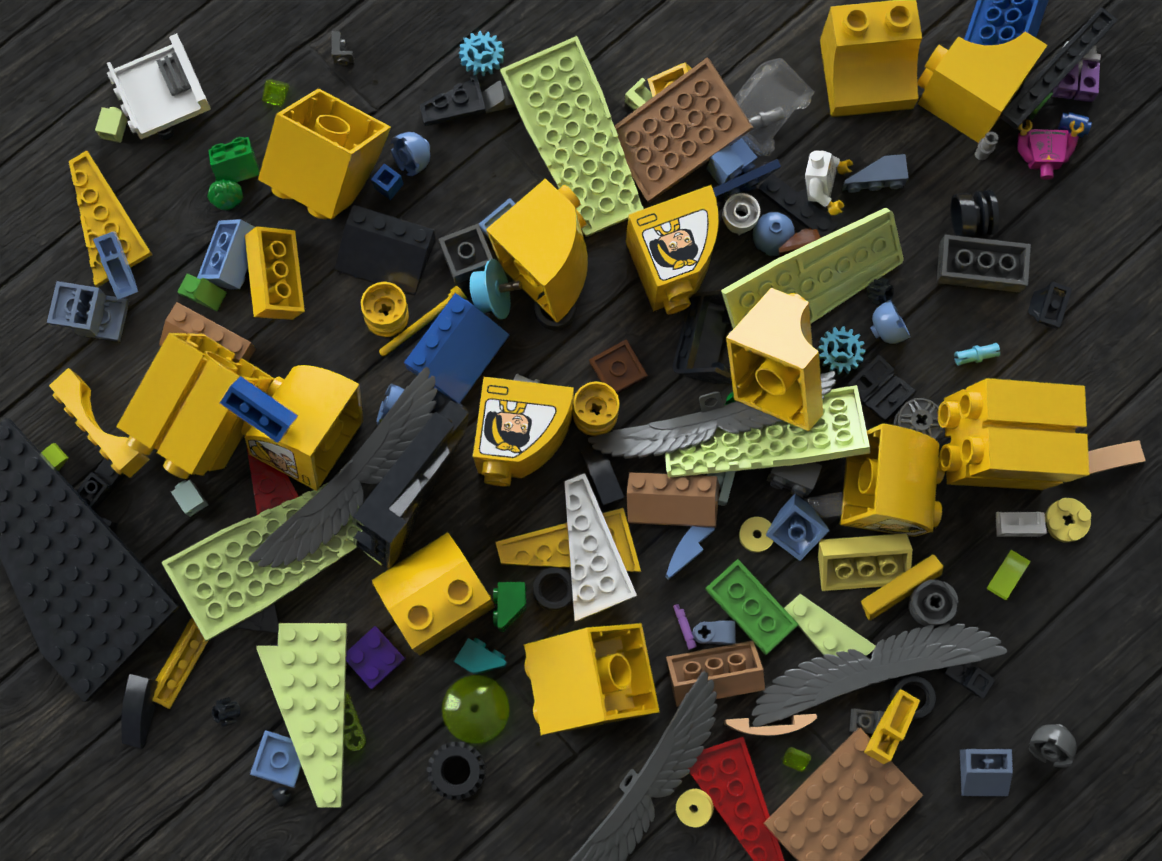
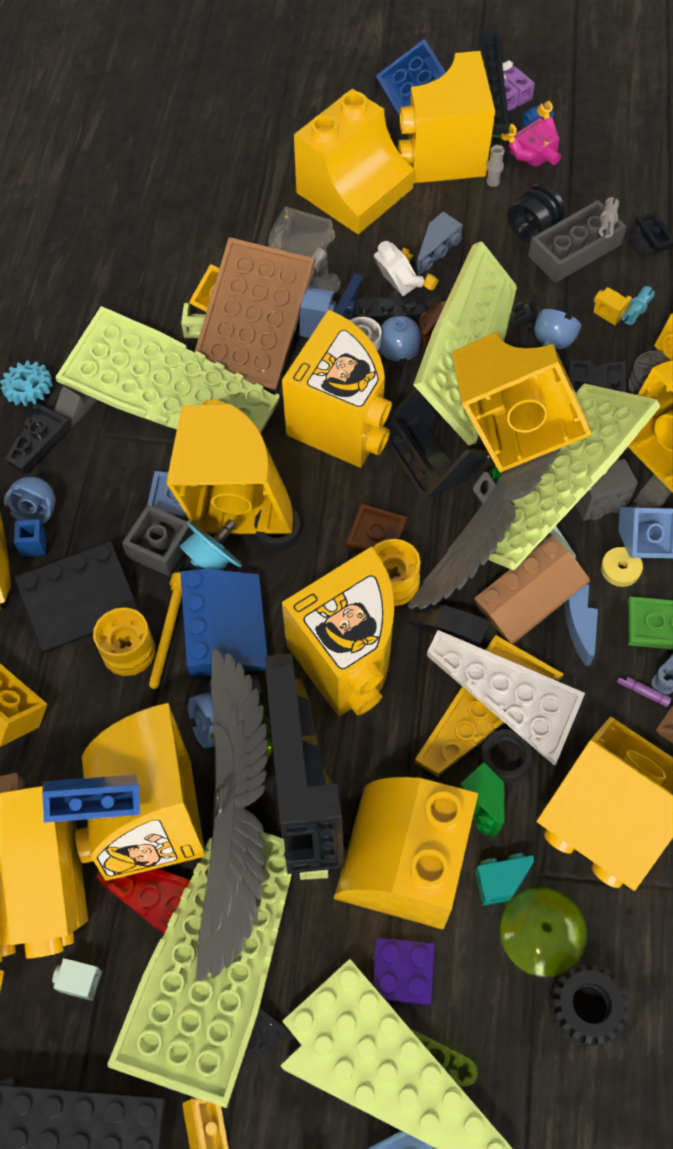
camera: 40 degrees left, 15 degrees down
none -> yellow brick [593,287,632,325]
none -> light grey pin [599,197,619,238]

